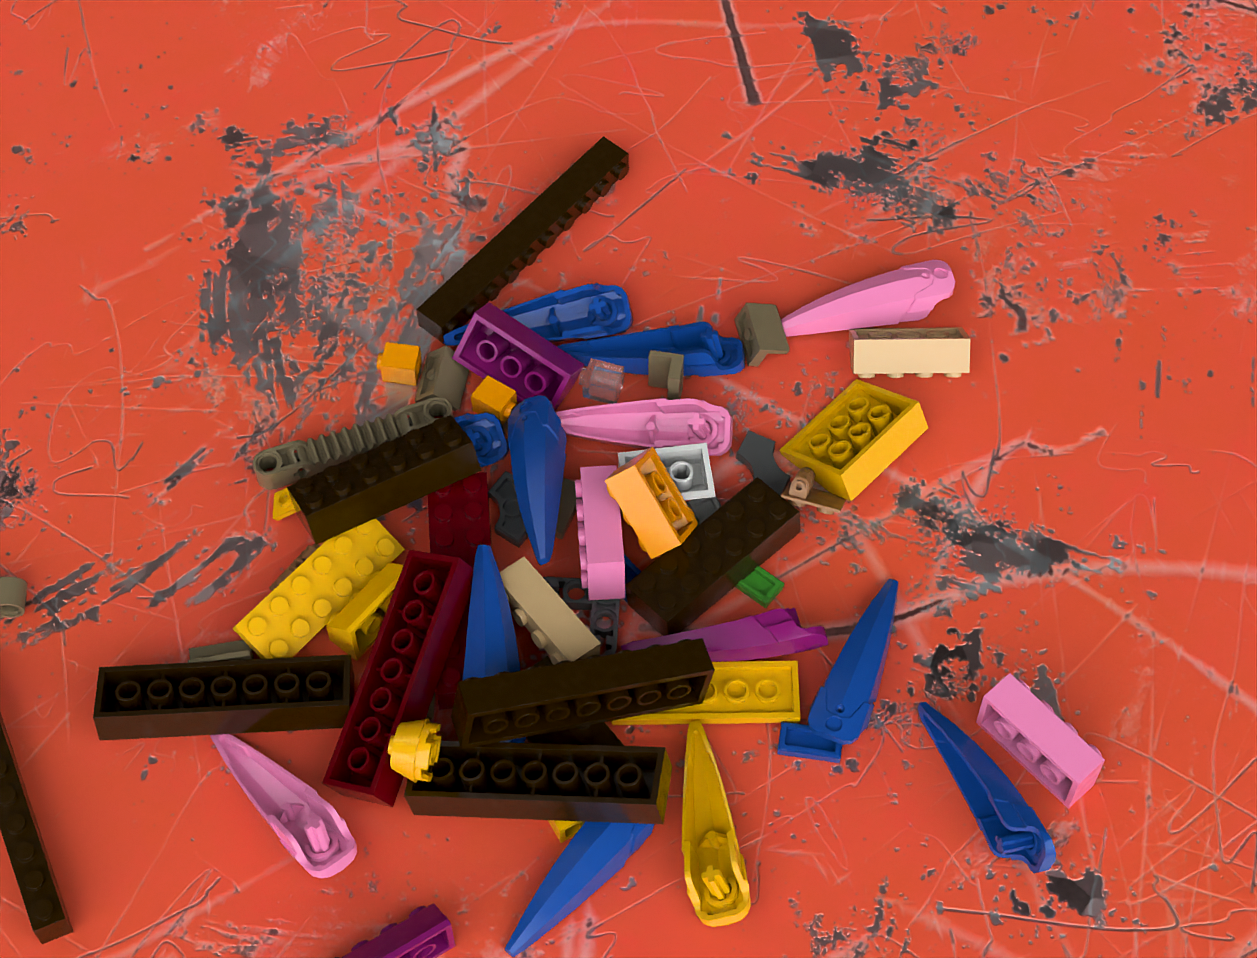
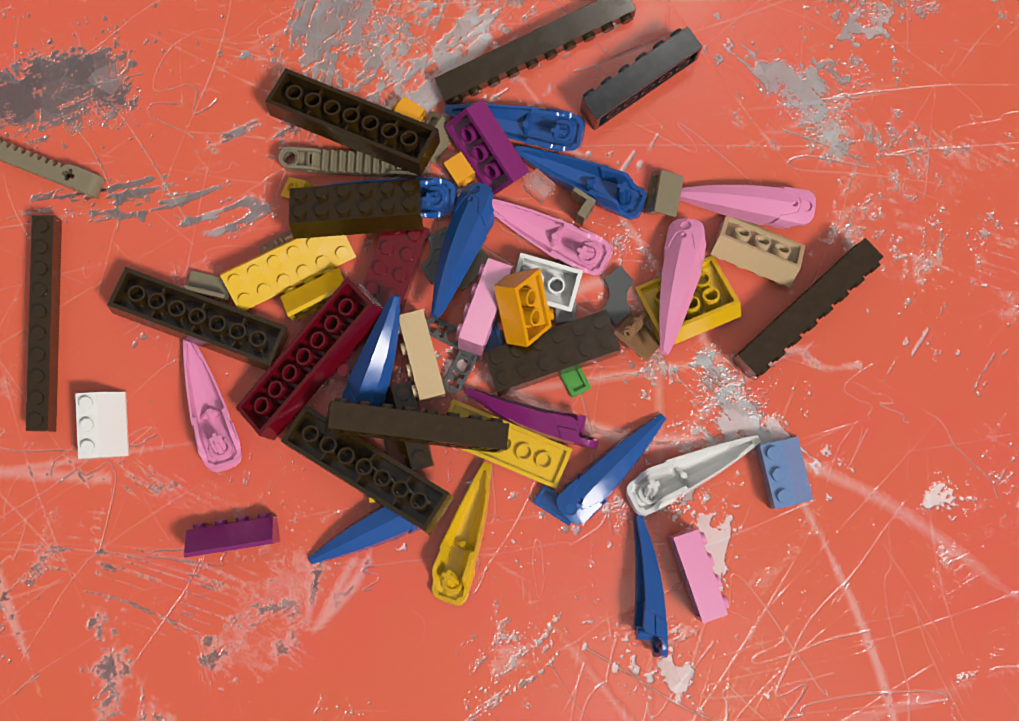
camera: 25 degrees right, 25 degrees up
yellow cone [388,719,441,783] -> none
none -> white slope [75,392,129,459]
none -> dark brown brick [265,68,440,176]
none -> black brick [580,26,703,130]
none -> white piece [626,435,761,516]
none -> bright pink piece [659,218,706,355]
none -> dark brown brick [731,238,884,378]
none -> medium blue slope [756,436,813,509]

